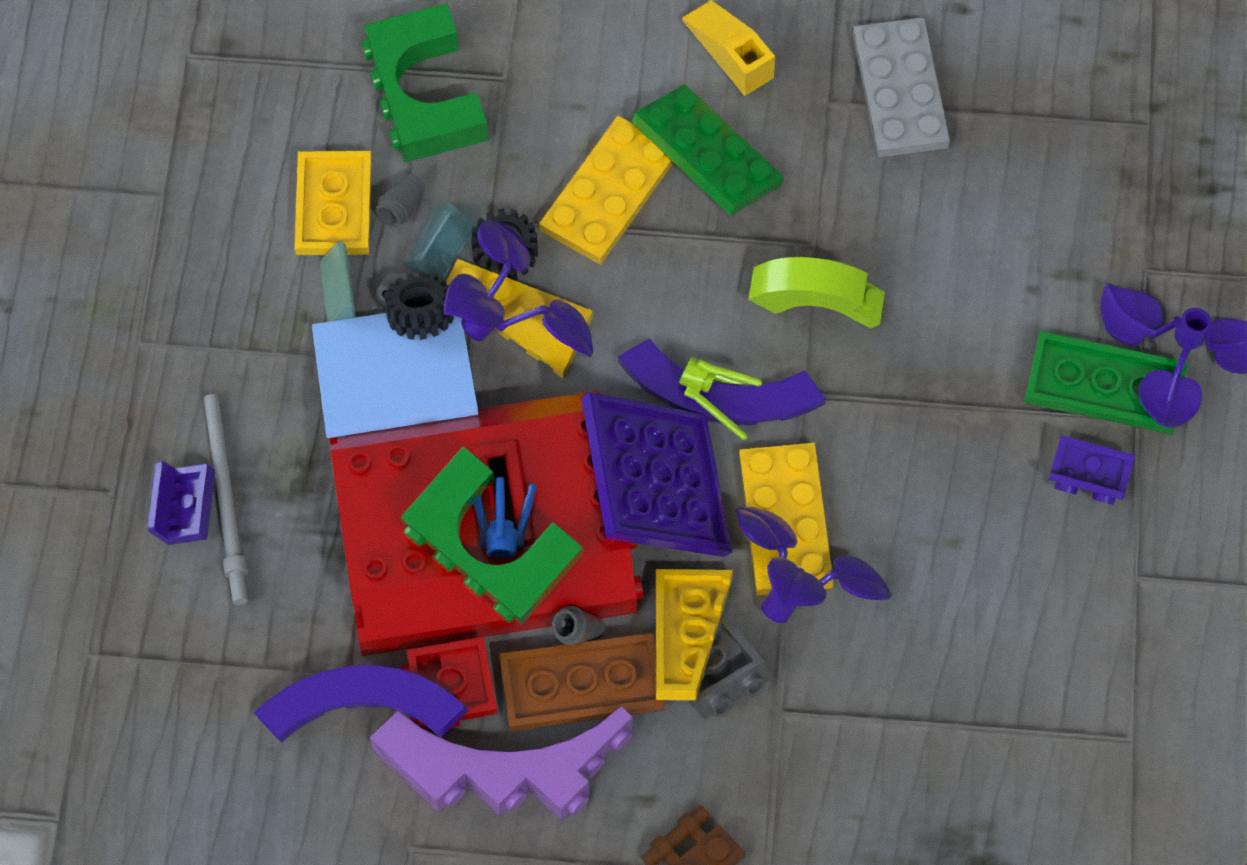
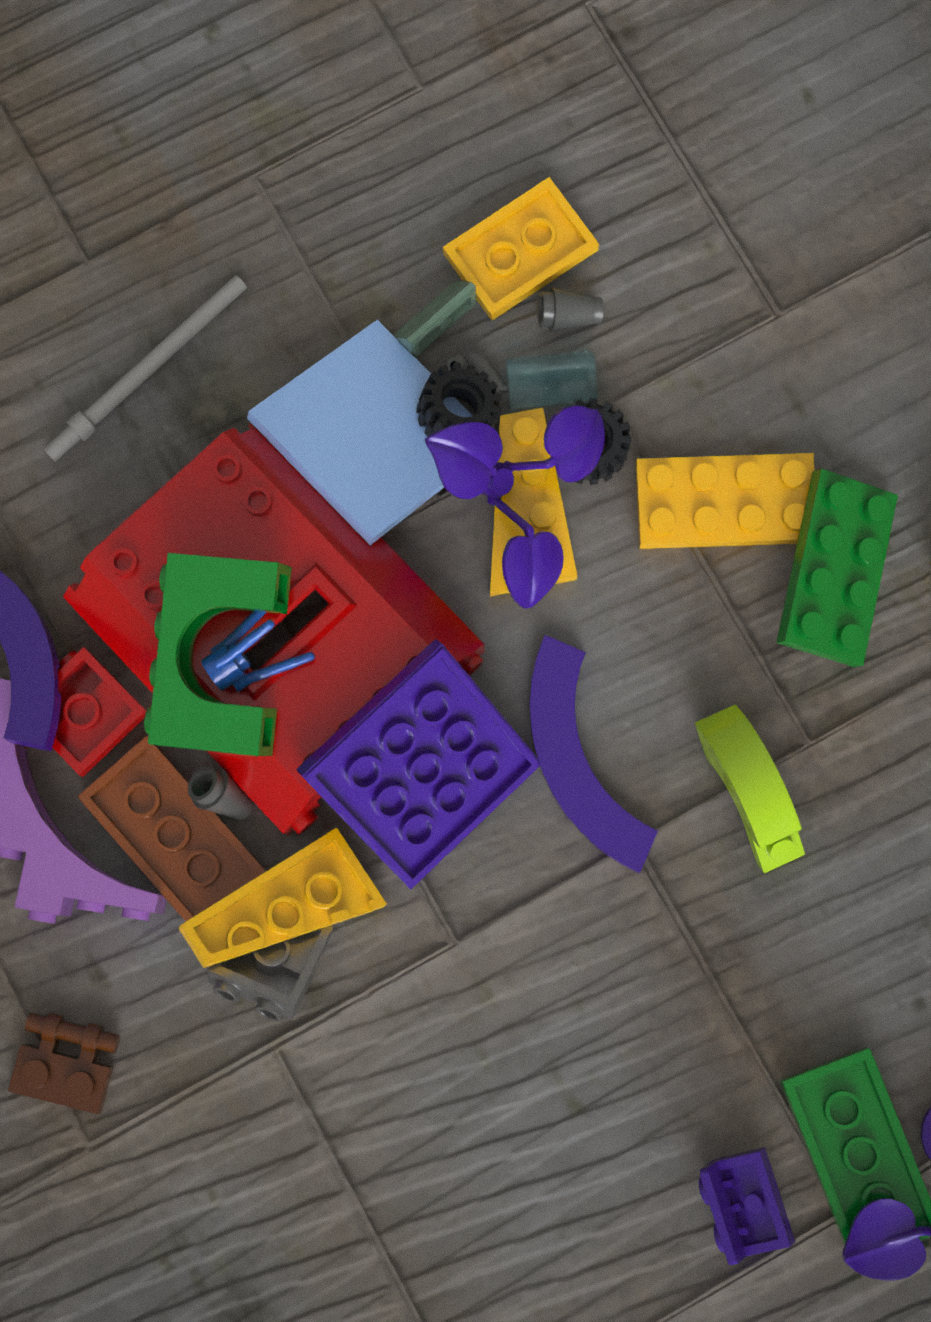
camera: 60 degrees right, 15 degrees up
dark purple bracket [147,461,215,545] -> none
green arch [360,3,488,163] -> none
lime plant [679,357,762,440] -> none
dark purple plant [735,507,892,623] -> none
yellow plate [739,443,834,596] -> none

